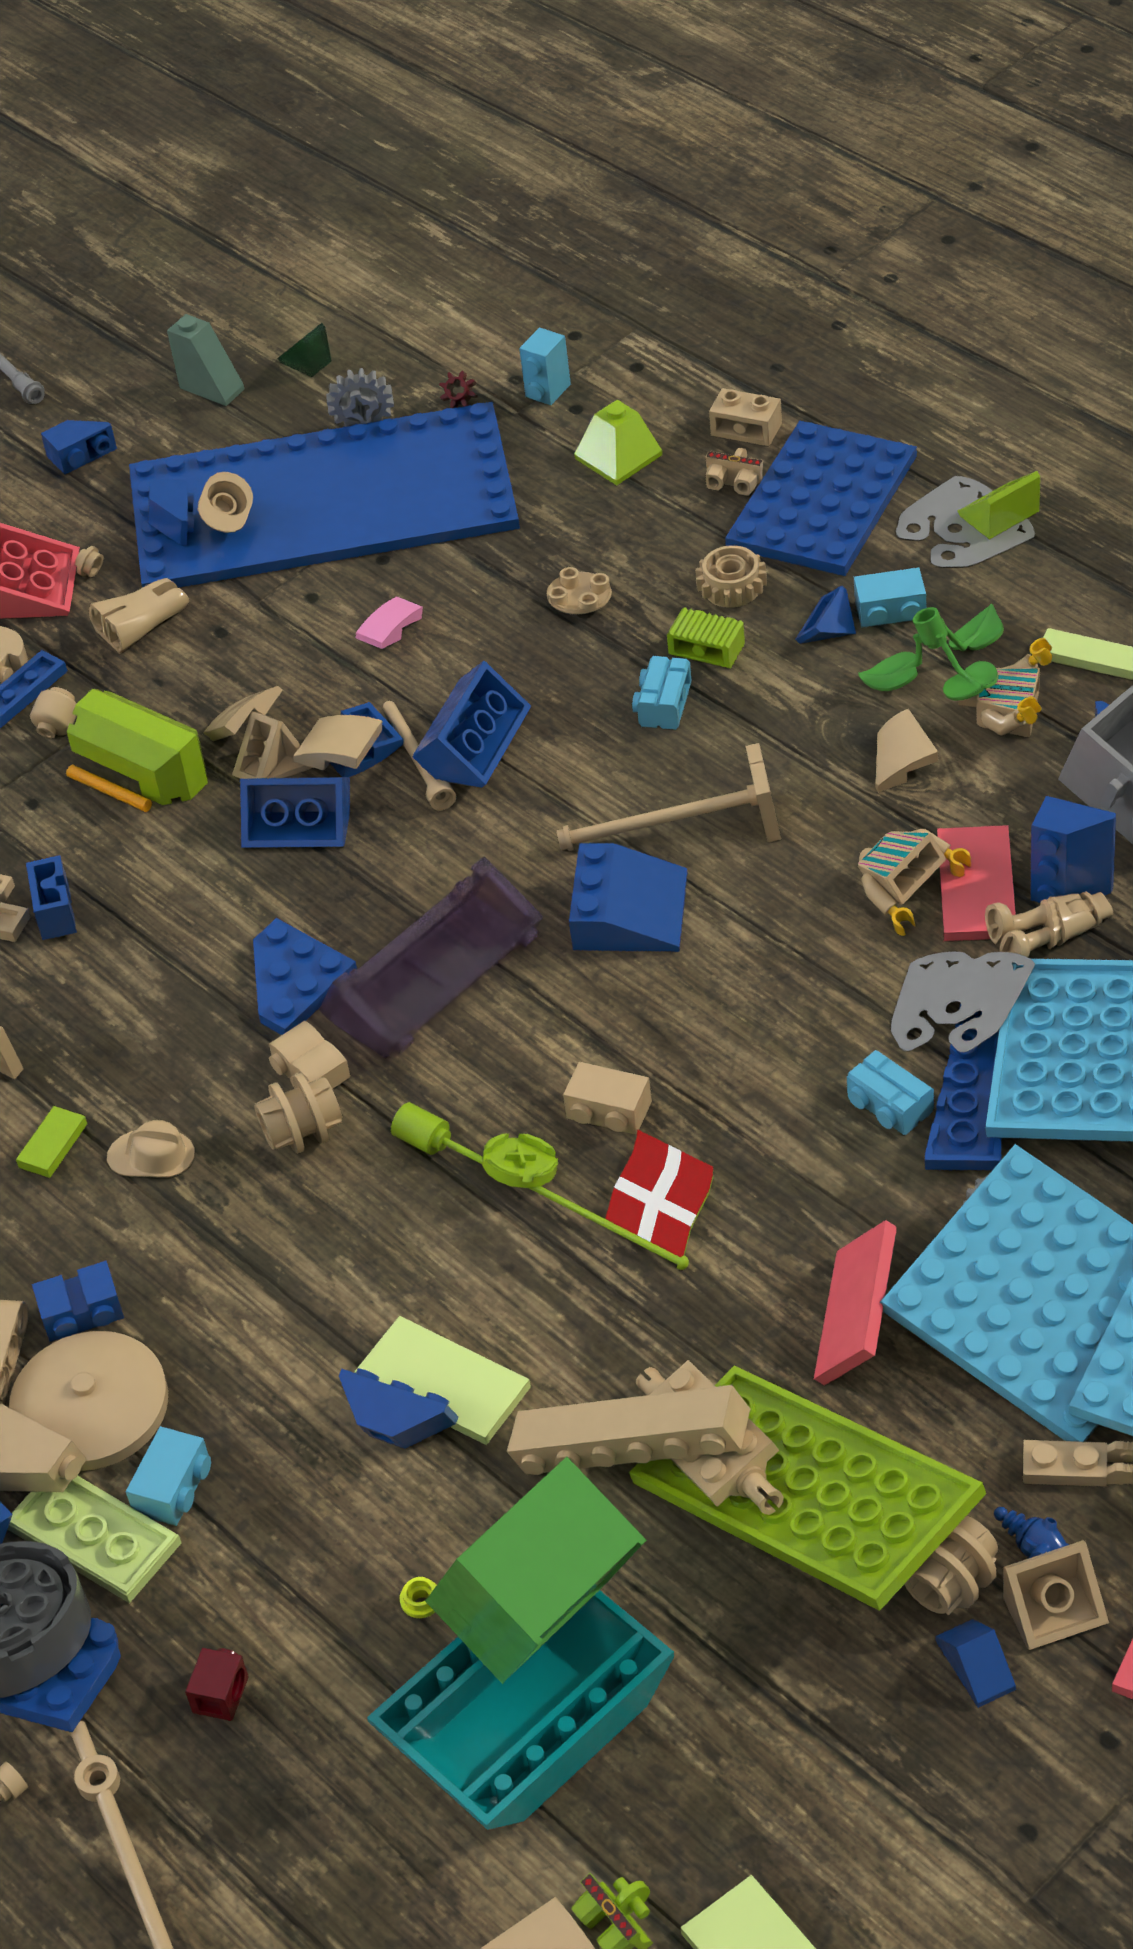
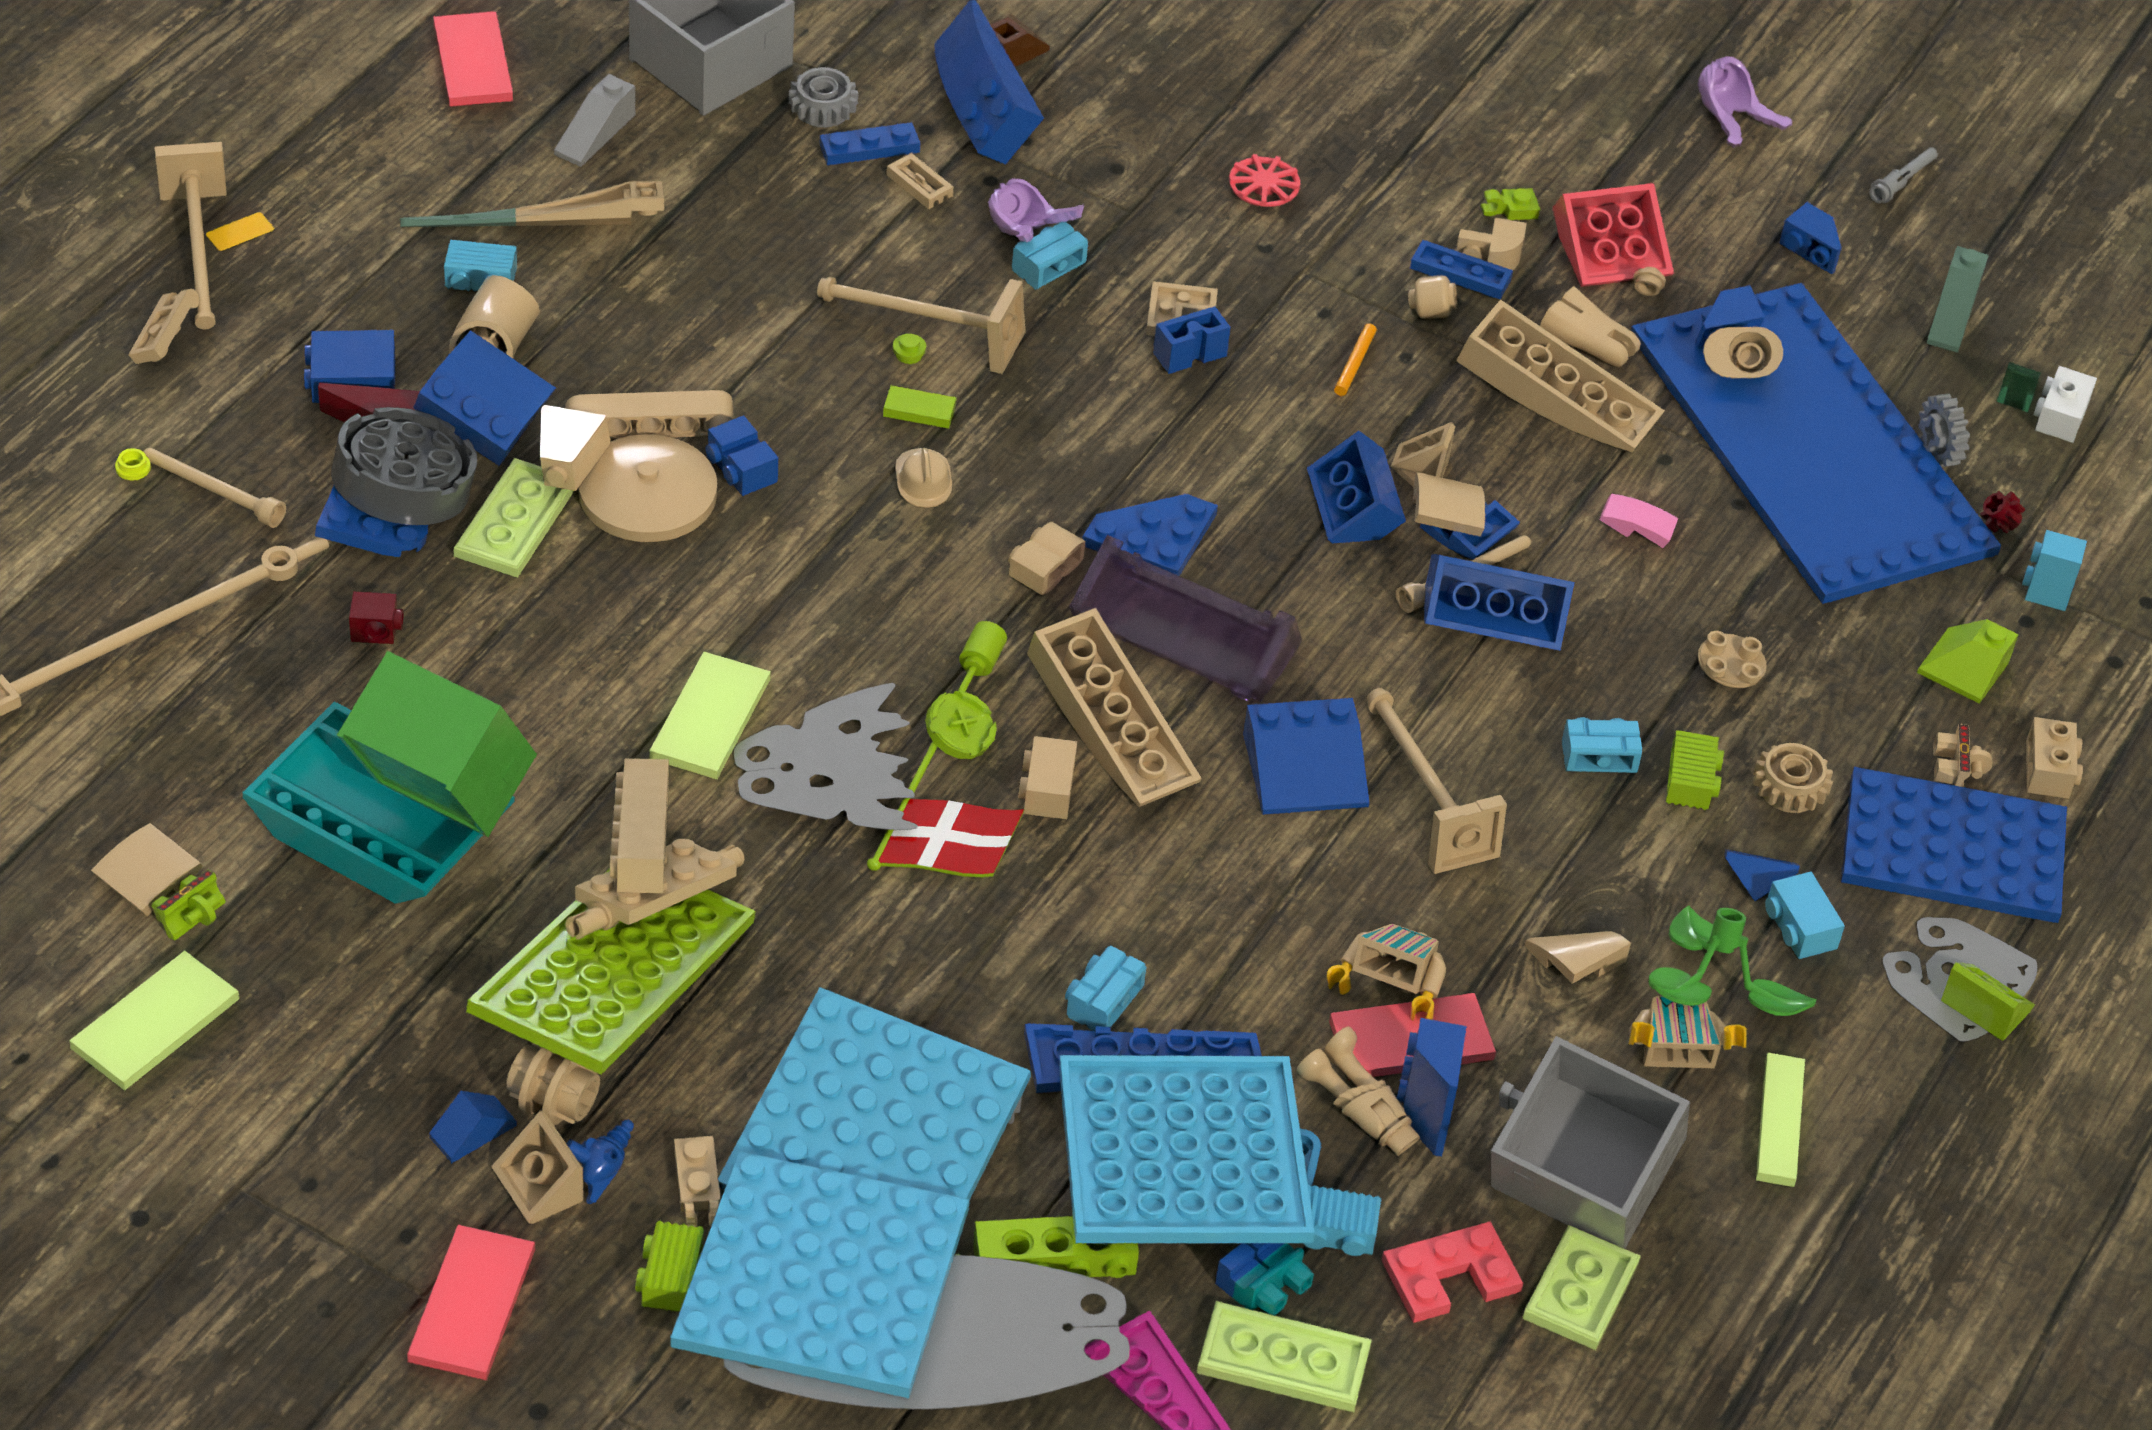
camera: 65 degrees right, 0 degrees up
lime brick [67,689,208,805] -> none
medium azure brick [125,1426,211,1526] -> none
tan slope [203,686,282,741] -> none
tan piece [254,1073,342,1154] -> none
blue slope [339,1368,458,1449] -> none
coral tile [814,1220,896,1386] -> none
light grey piece [891,951,1035,1052] -> none
none -> light grey piece [734,683,918,830]
none -> tan slope [1027,608,1202,807]
none -> tan slope [1456,300,1665,453]
none -> white brick [2033,366,2097,443]

